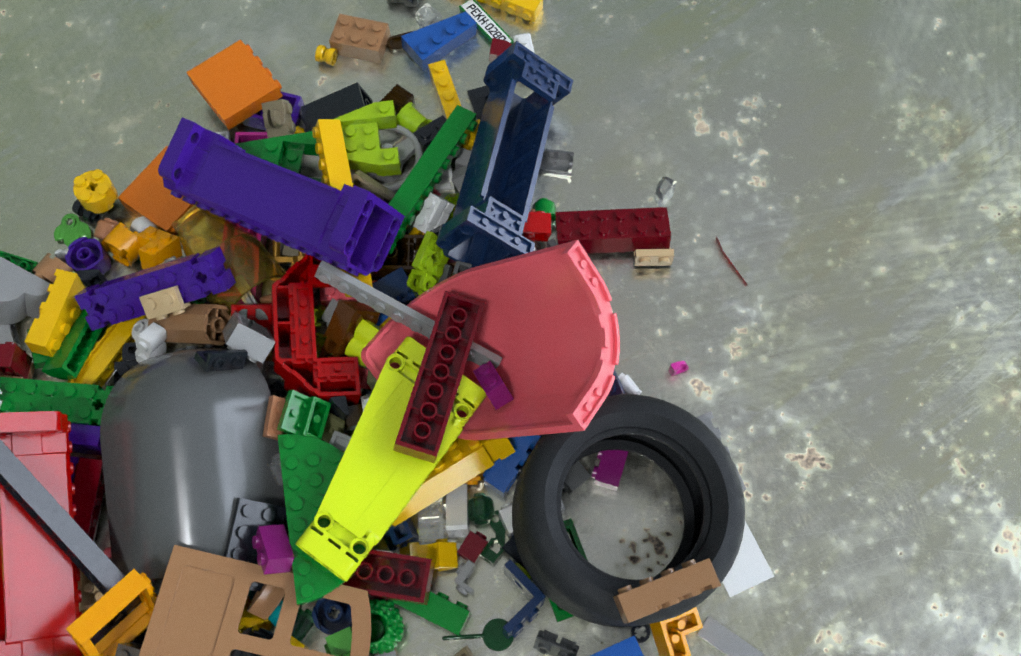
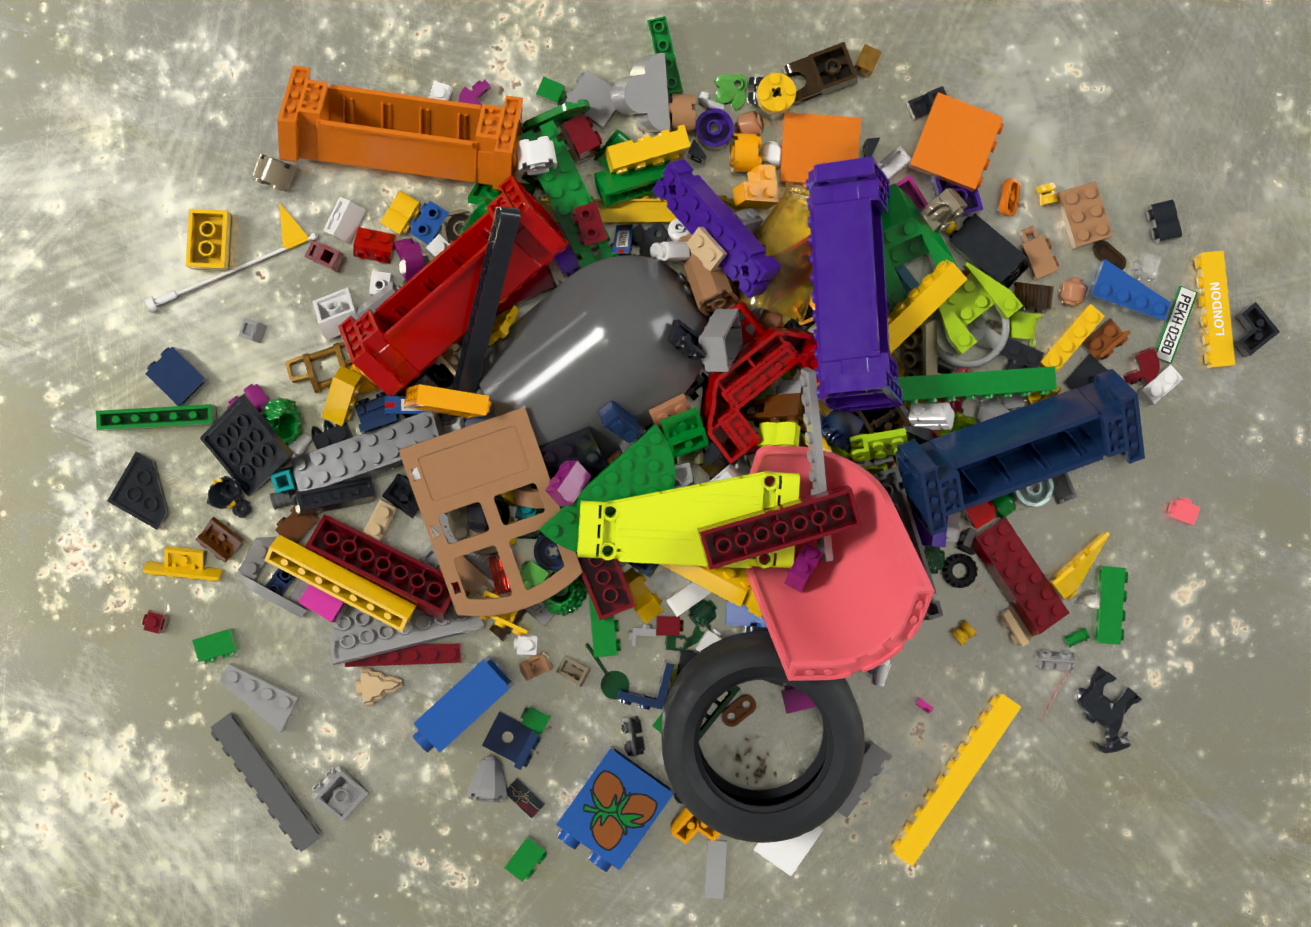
camera: 55 degrees right, 20 degrees up
medium nougat wedge [613,558,721,624] -> none
none -> yellow plate [488,305,519,346]
none -> dark red brick [571,202,608,248]
none -> dark blue brick [598,400,642,443]
none -> orange plate [722,695,756,727]
none -> dark brown brick [783,42,858,104]
none -> pearl gold brick [854,44,882,76]
none -> yellow brick [891,693,1021,867]
none -> black slope [906,86,947,120]
none -> yellow wheel [950,620,977,646]
none -> orange plate [999,178,1021,216]
none -> light aqua brick [1013,478,1054,507]
none -> medium nougat brick [1020,225,1059,281]
none -> light grey hinge [1035,649,1076,671]
none -> yellow wedge [1048,531,1110,600]
none -> nougat head [1060,277,1088,306]
none -> green pin [1064,628,1090,648]
none -> black animal [1076,665,1142,753]
none -> dark orange bracket [1081,318,1131,360]
none -> green brick [1094,566,1128,645]
none -> coral brick [1168,497,1200,525]

